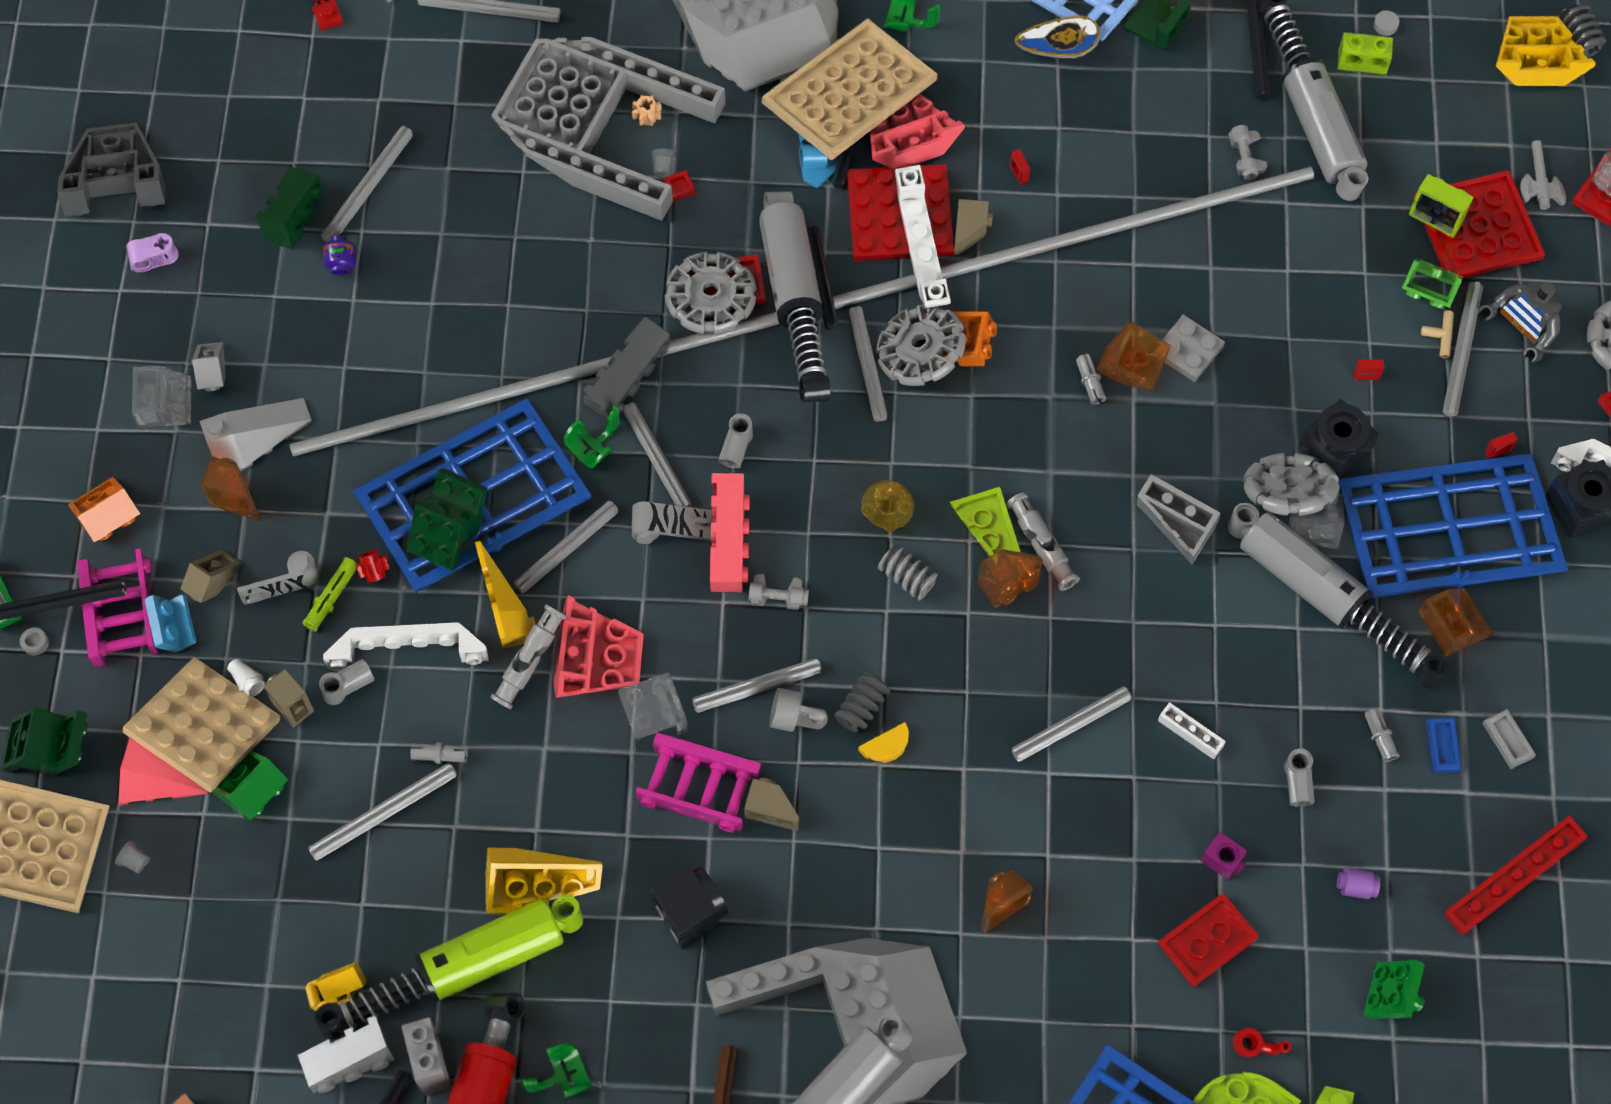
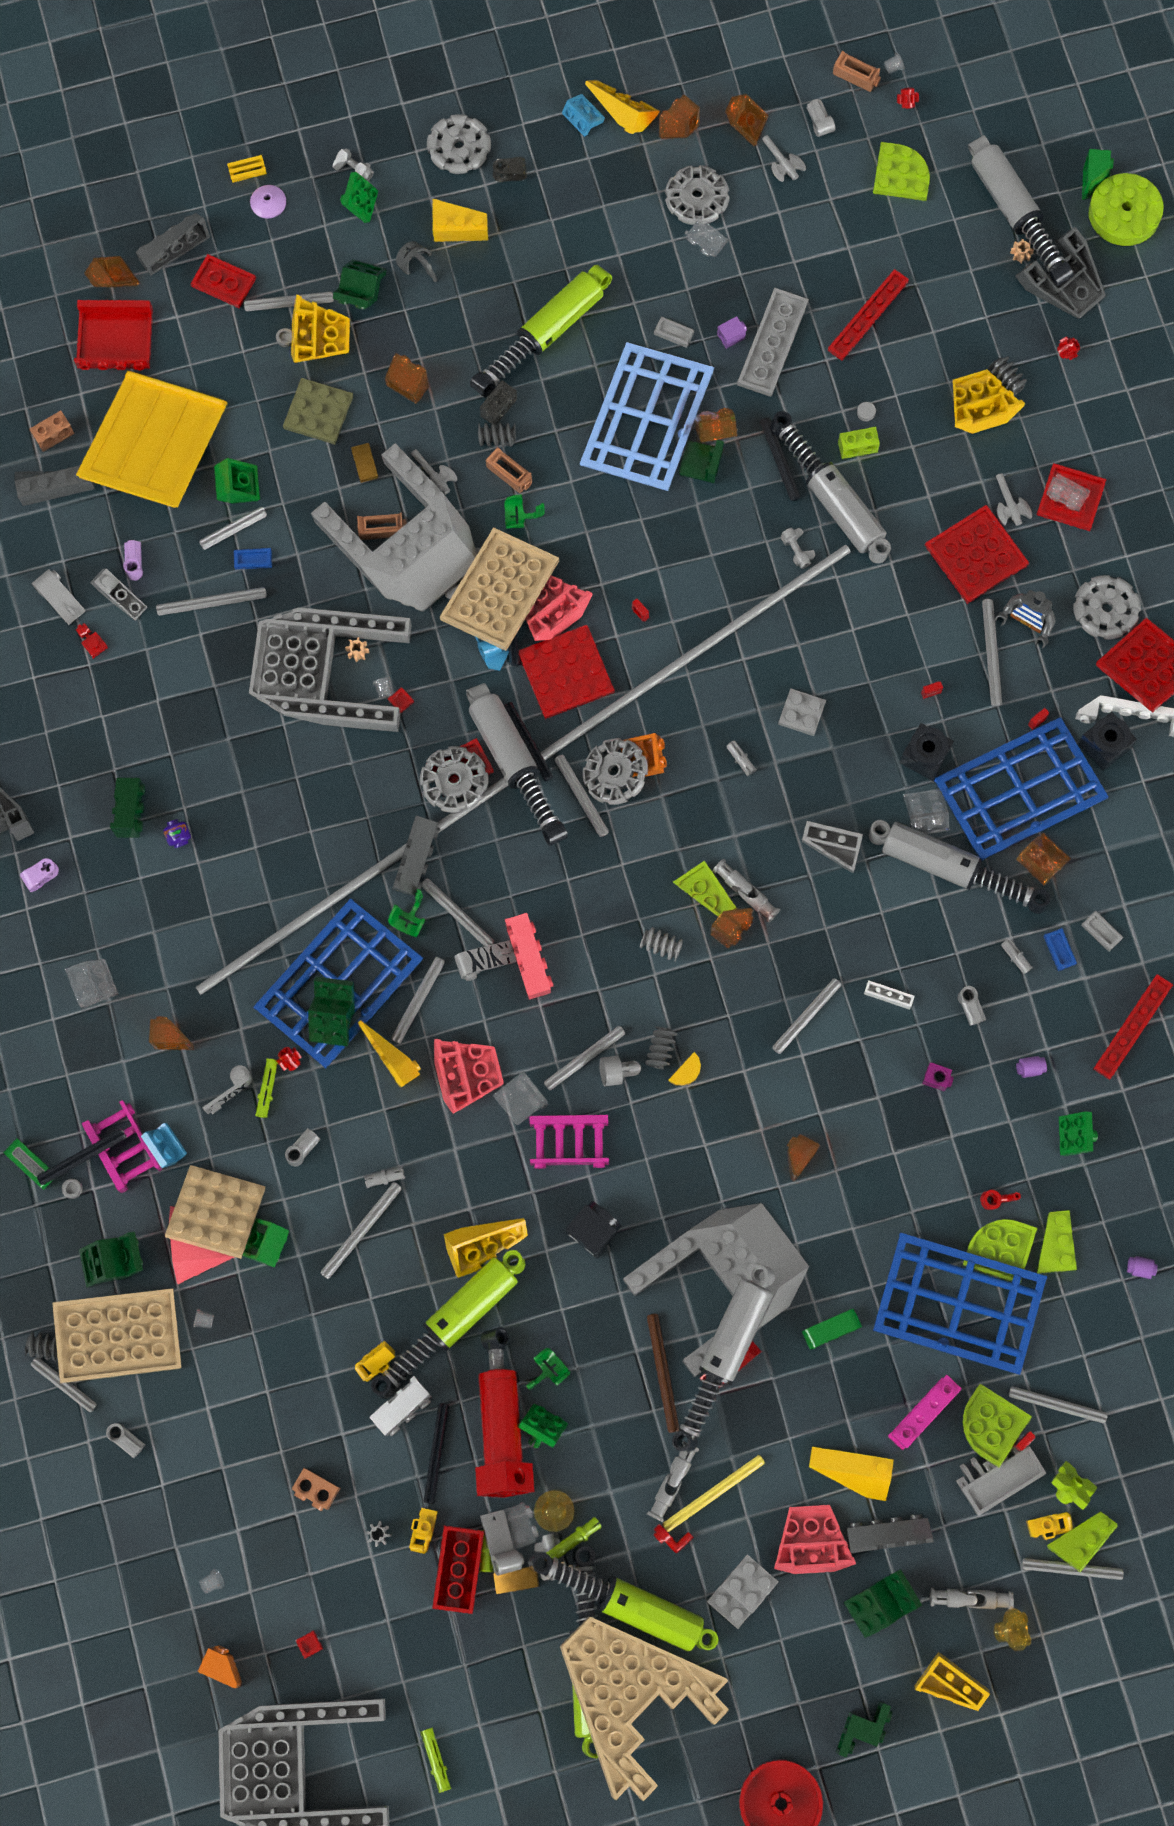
camera: 15 degrees left, 10 degrees up
slope [68,477,140,542] -> none
dark tan slope [180,549,242,603] -> none
light grey slope [192,342,226,391] -> none
light grey wedge [199,398,312,478] -> none
white cone [227,659,265,697] -> none
dark tan brick [263,670,314,728] -> none
light grey axle [321,126,413,242] -> none
white slope [323,622,489,672] -> none
light grey window [401,1017,452,1096] -> none
light grey piece [490,604,567,709] -> none
light grey piece [718,413,753,469] -> none
dark tan slope [744,778,799,831] -> none
light grey piece [749,574,809,610] -> none
clear yellow plate [861,480,914,532] -> none
white slope [895,165,951,308] -> none
dark tan slope [954,199,993,256] -> none
shield [1015,15,1100,58] -> none
clear orange slope [1096,321,1171,391] -> none
red plate [1157,893,1259,988] -> none
light grey plate [1243,453,1340,516] -> none
bright green window [1402,258,1463,309] -> none
piece [1409,174,1474,238] -> none
tan piece [1420,310,1454,359] -> none

